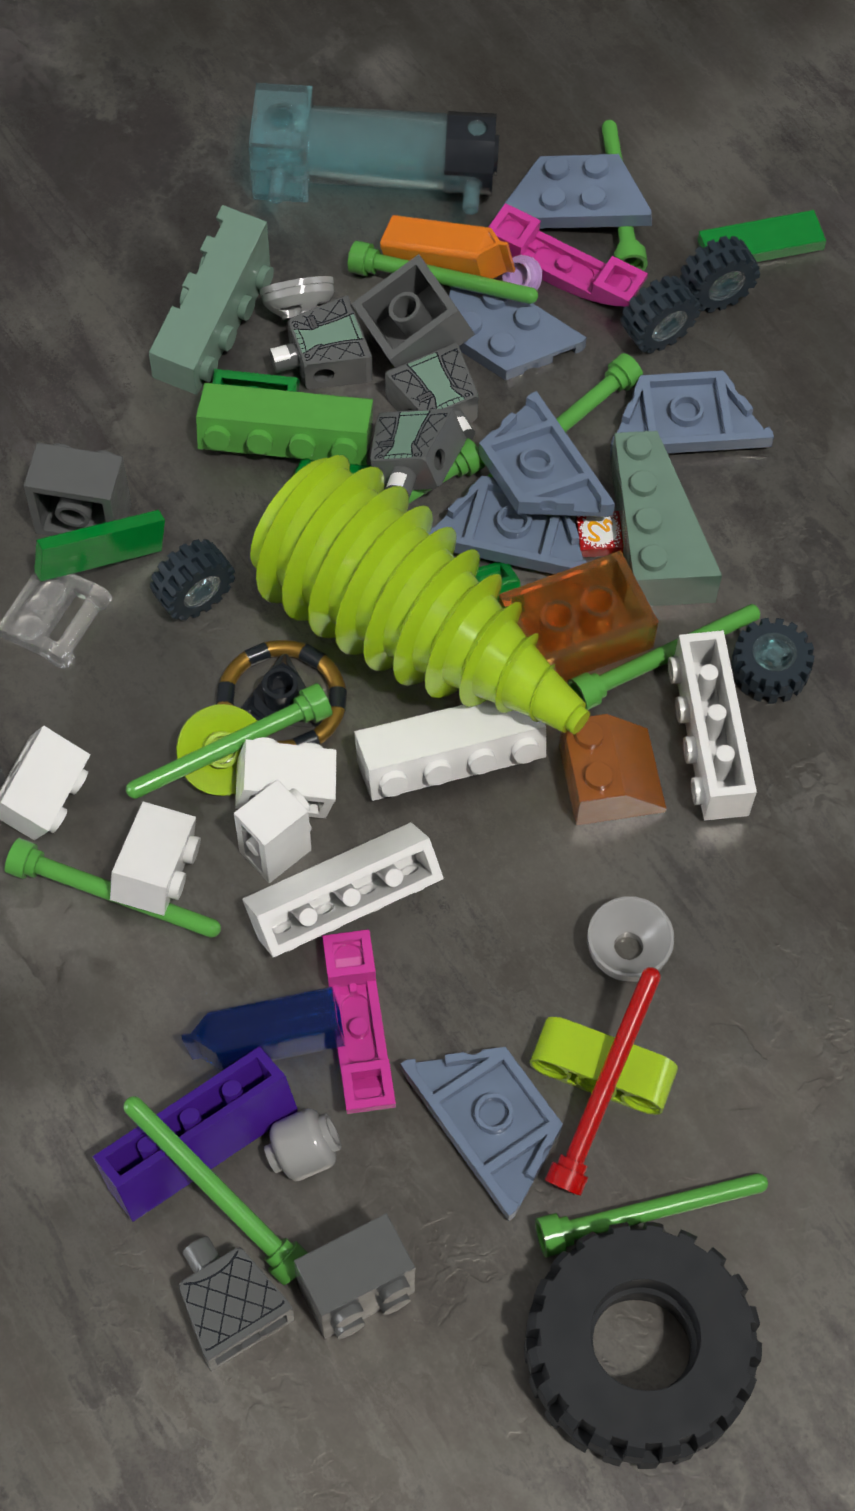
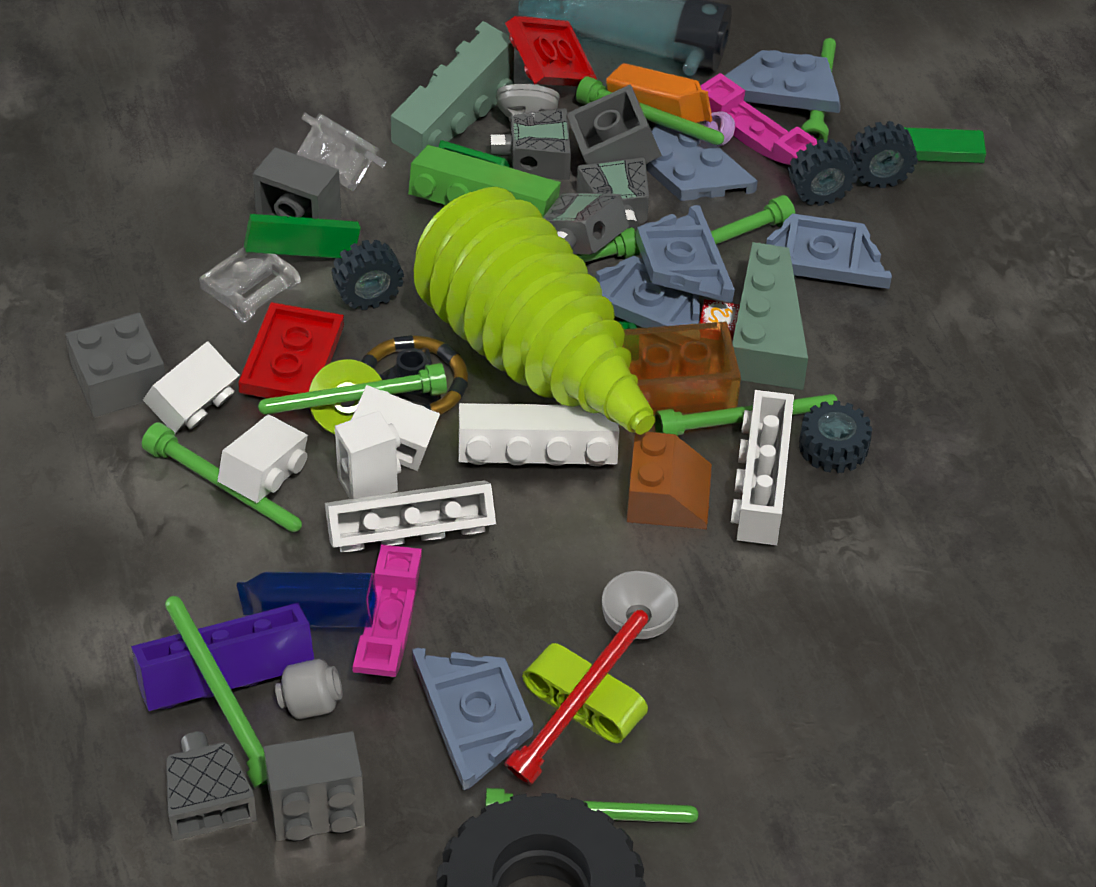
camera: 15 degrees right, 15 degrees down
none -> red plate [238,302,344,398]
none -> clear bracket [296,112,386,192]
none -> red plate [505,16,597,87]

